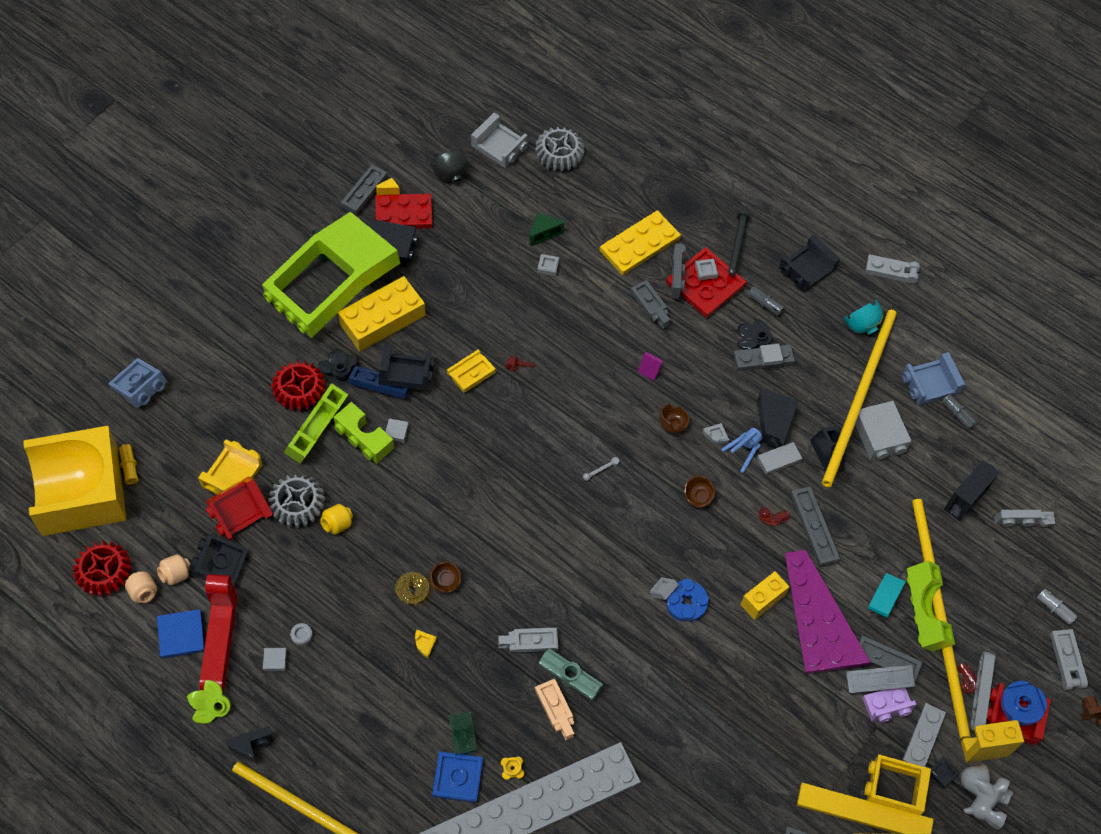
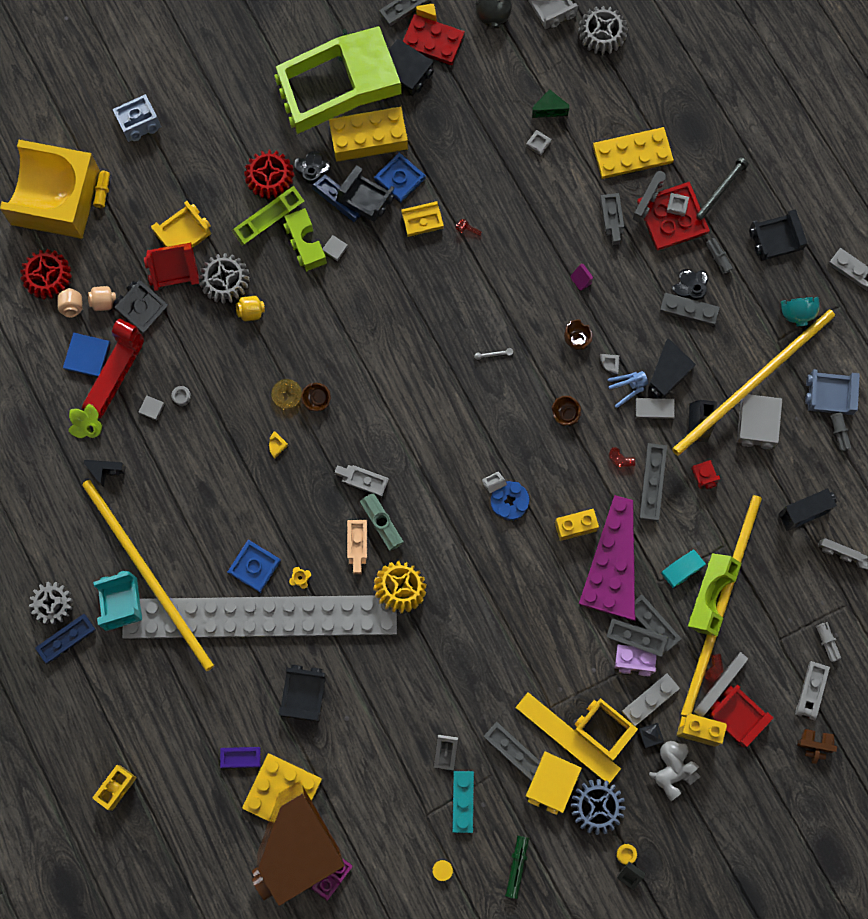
camera: 30 degrees right, 15 degrees up
clear green hips [449,711,477,755] -> none
light grey tile [759,344,783,366] -> none
blue plate [1001,681,1047,726] -> none
none -> yellow gear [373,561,426,614]
none -> blue tile [374,152,426,203]
none -> red bracket [692,460,720,490]

